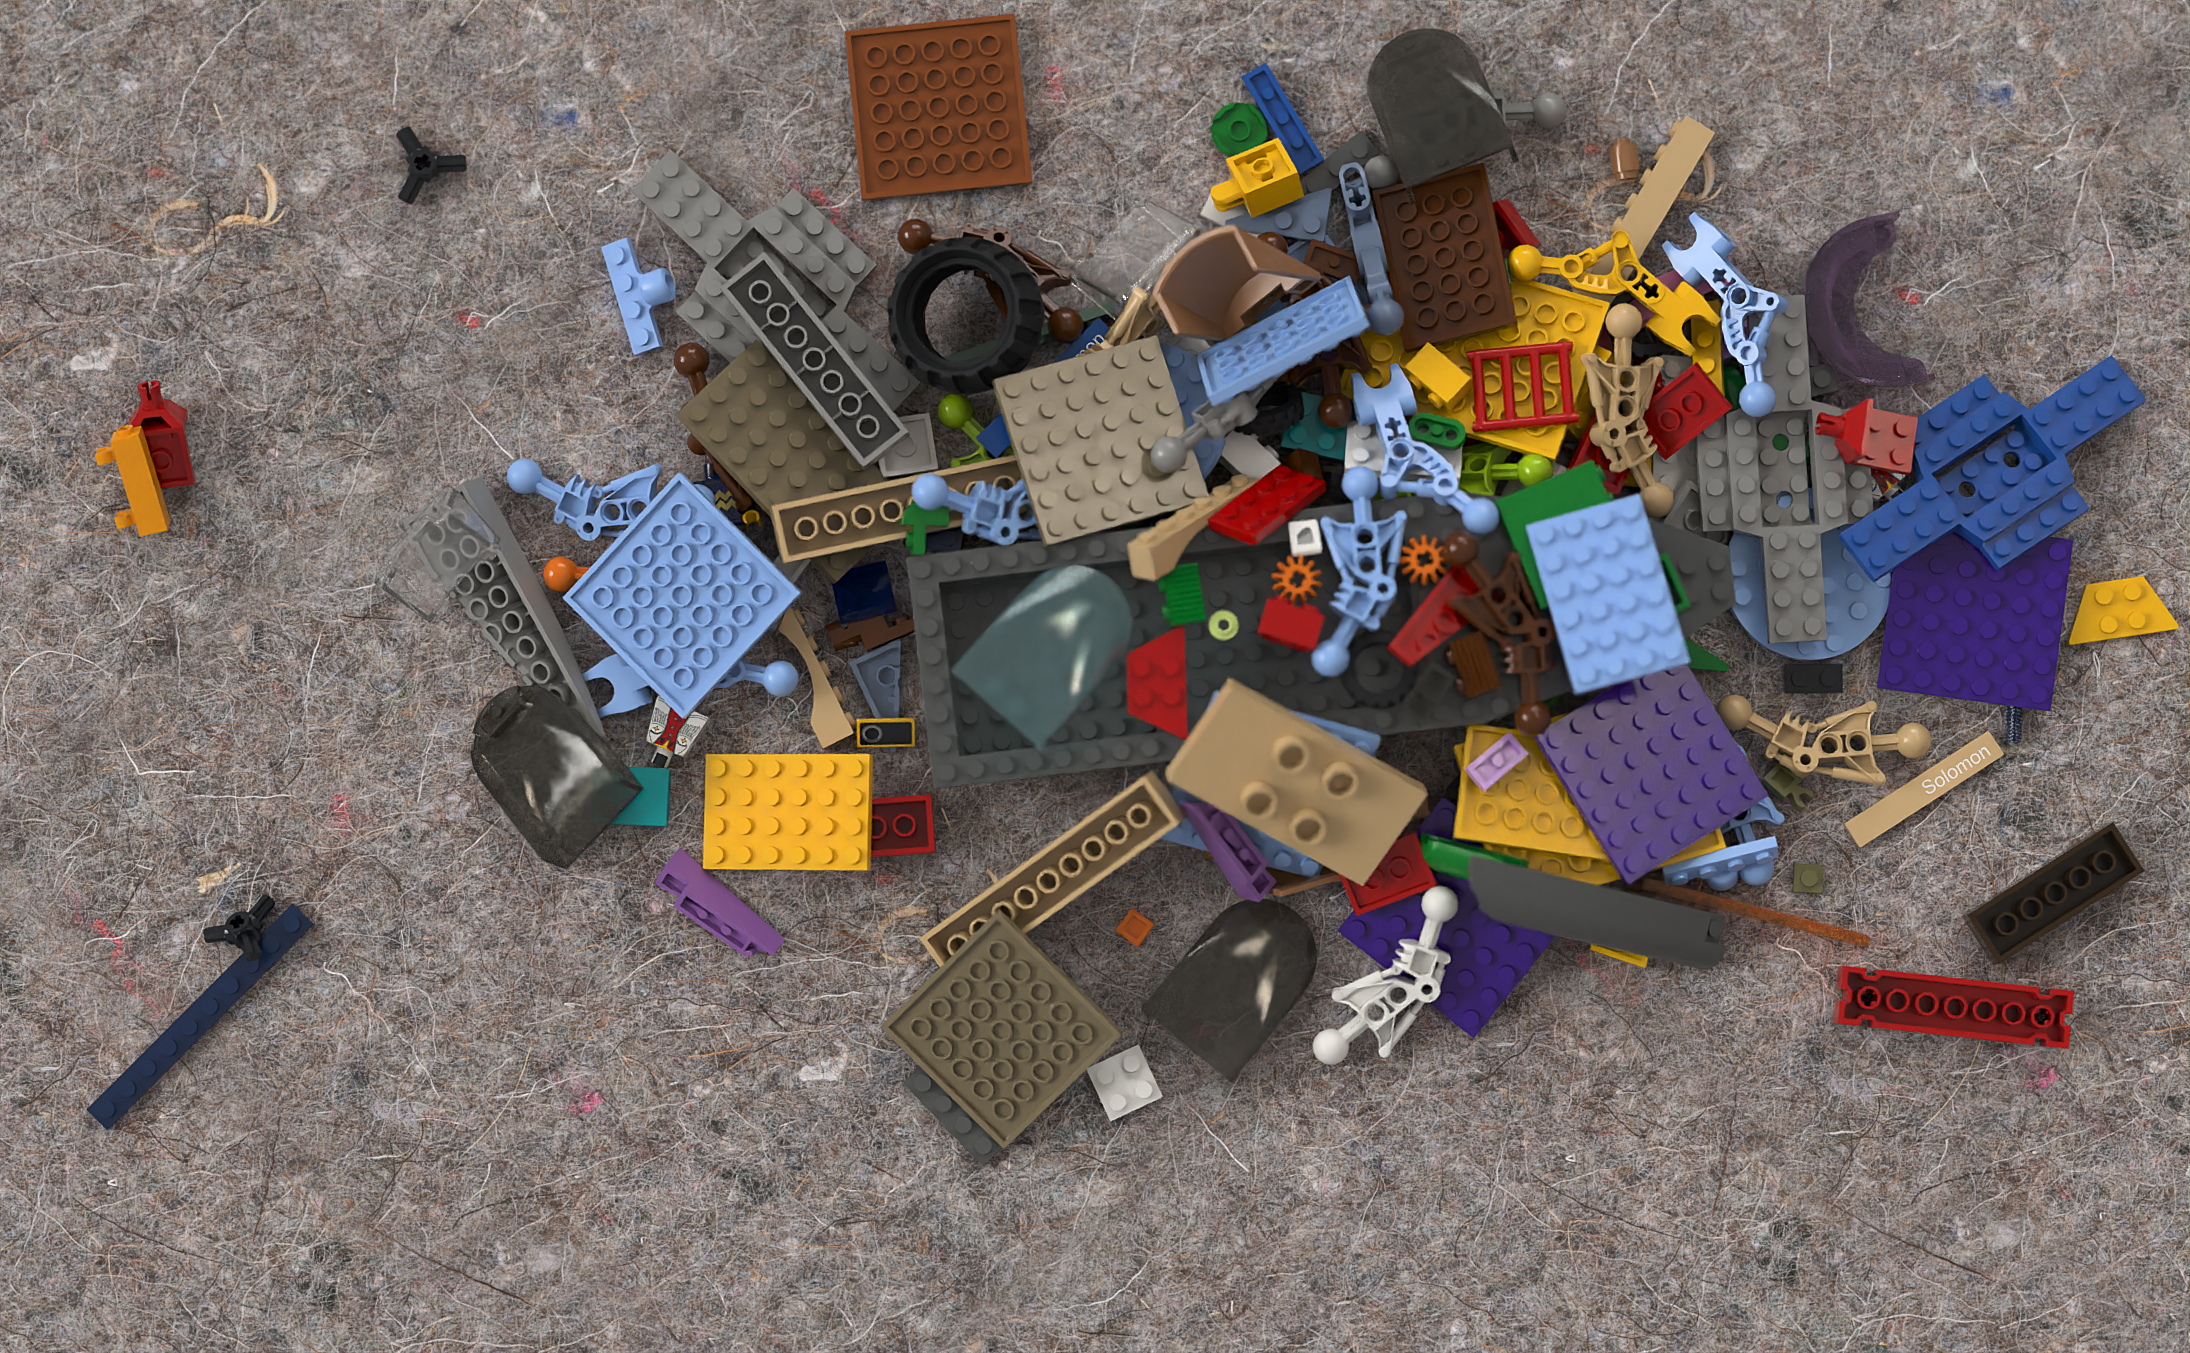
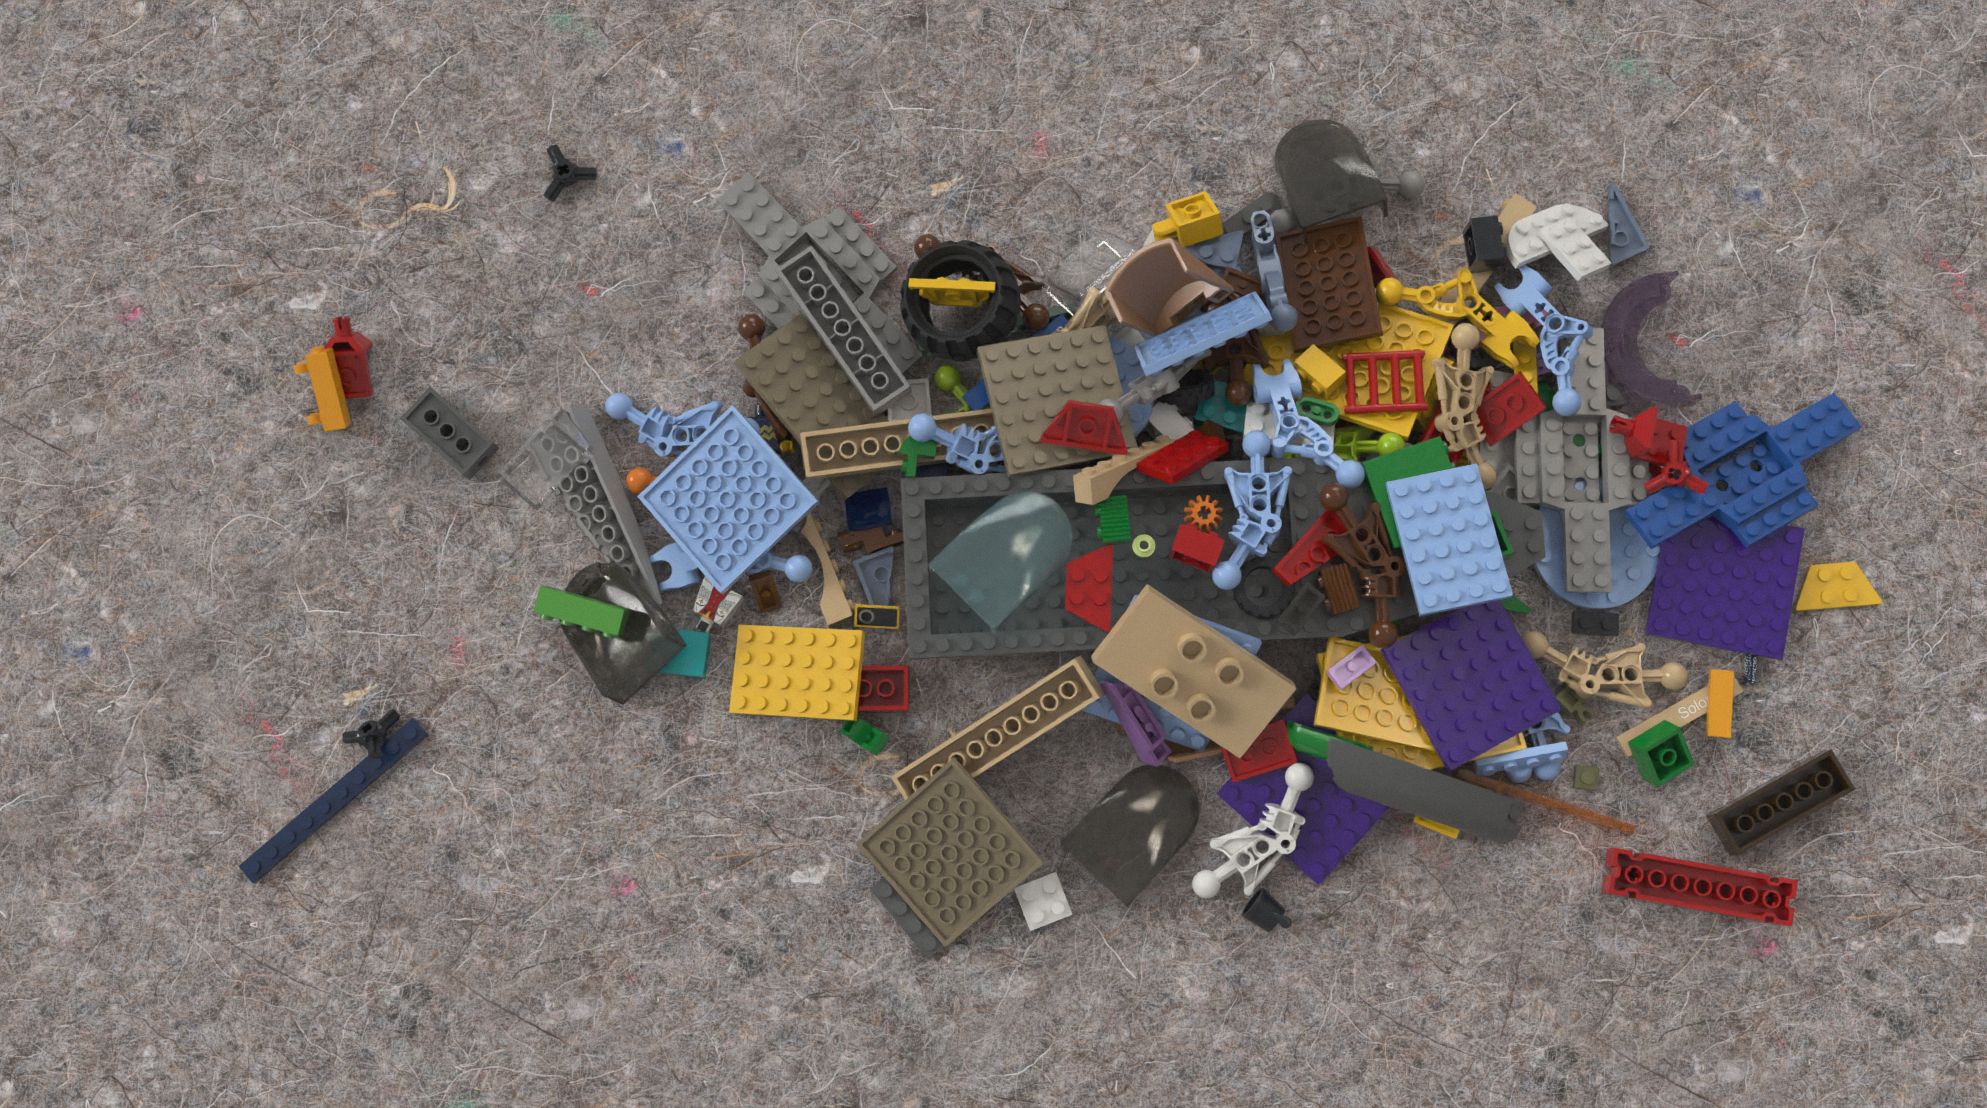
camera: 10 degrees right, 5 degrees down
light blue plate [601,238,676,356] -> none
medium lavender wedge [654,849,784,956] -> none
dark orange plate [845,13,1032,201] -> none
orange tile [1115,908,1155,948] -> none
green tile [1211,102,1268,157] -> none
blue plate [1241,63,1324,176] -> none
white slope [1288,519,1322,557] -> none
orange gear [1399,535,1448,586] -> none
medium nougat brick [1608,138,1640,181] -> none
none -> dark grey brick [400,387,499,480]
none -> bright green brick [533,586,630,639]
none -> reddish brown plate [749,570,782,613]
none -> green brick [839,717,889,756]
none -> yellow wing [908,277,996,307]
none -> red wing [1040,400,1128,455]
none -> black hat [1241,888,1292,933]
none -> black brick [1462,215,1507,273]
none -> white plate [1506,203,1612,282]
none -> sand blue wing [1607,182,1650,267]
none -> green brick [1628,720,1695,787]
none -> red bush [1644,439,1709,495]
none -> light orange tile [1706,669,1734,739]

